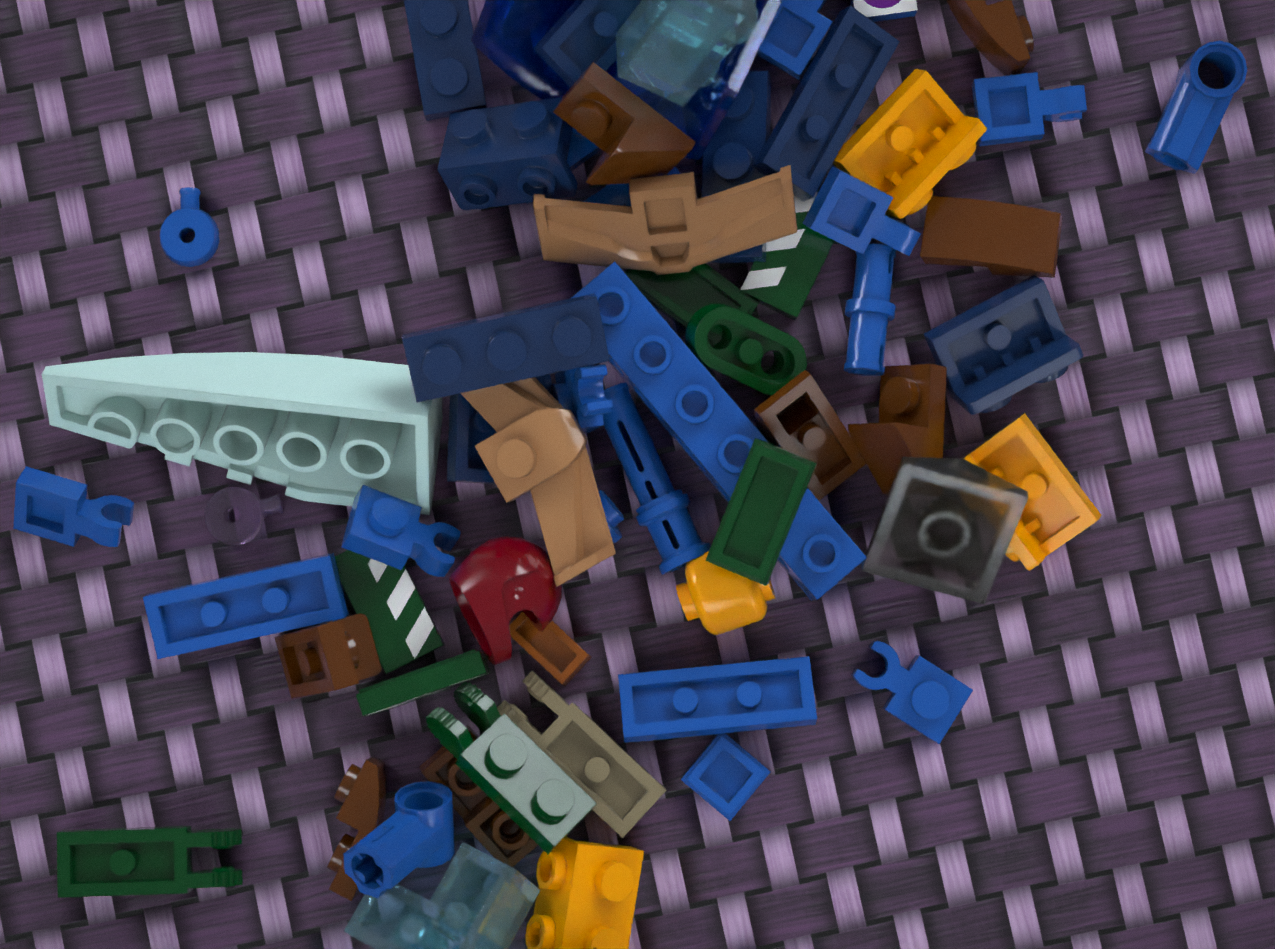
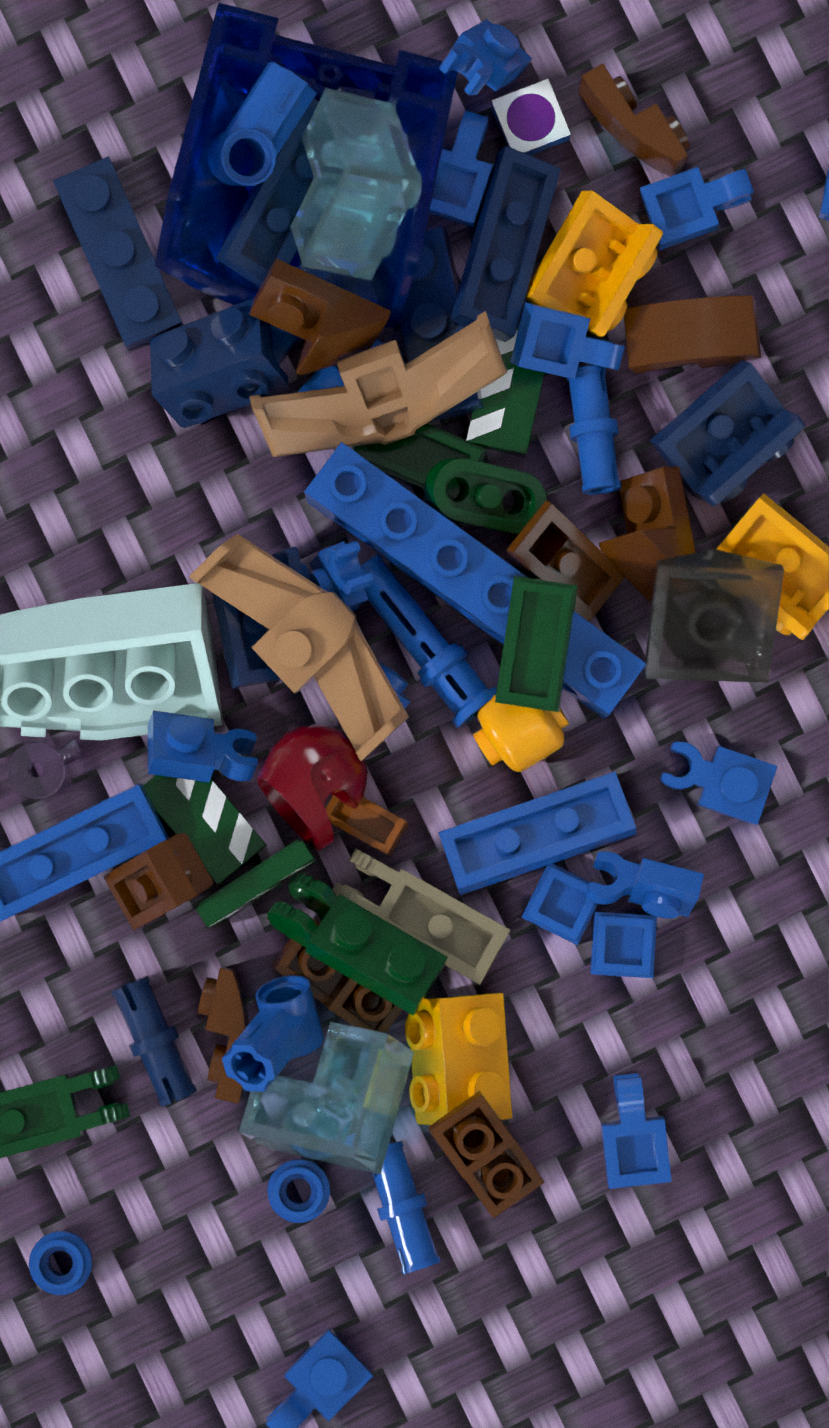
camera: 10 degrees left, 0 degrees up
dark blue plate [402,293,610,403] -> none
none -> dark blue pin [111,975,197,1107]
none -> blue plate [586,851,704,919]
none -> blue tile [590,912,657,979]

